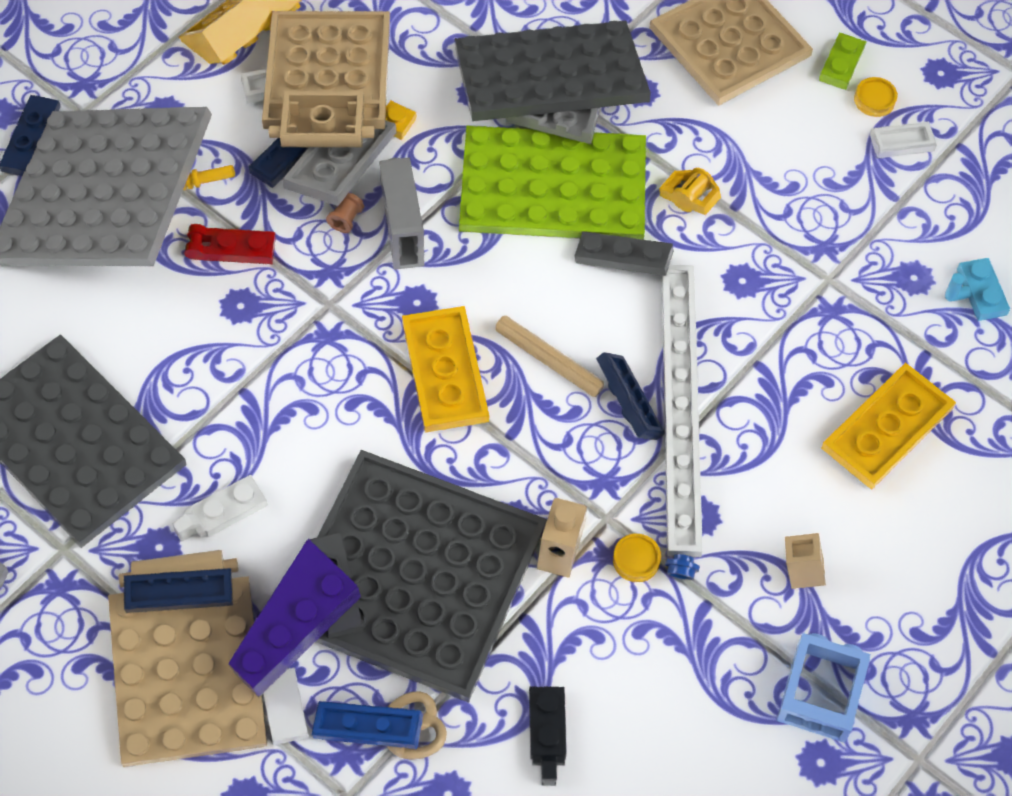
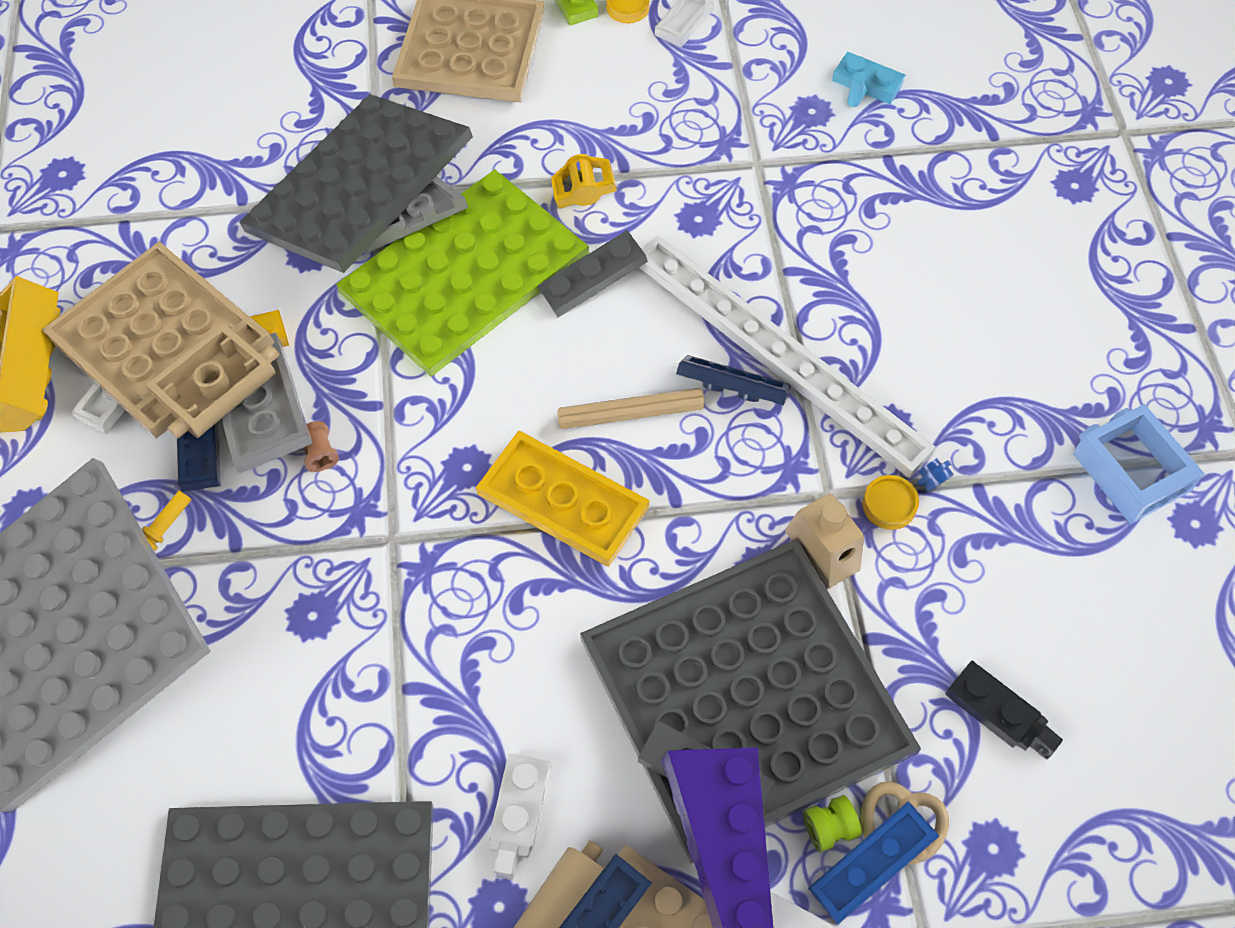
camera: 45 degrees left, 0 degrees up
red plate [184,223,276,265] -> none
light grey slope [379,157,425,270] -> none
tan brick [785,533,826,589] -> none
yellow plate [821,362,956,490] -> none
none -> lime wheel [802,795,862,853]

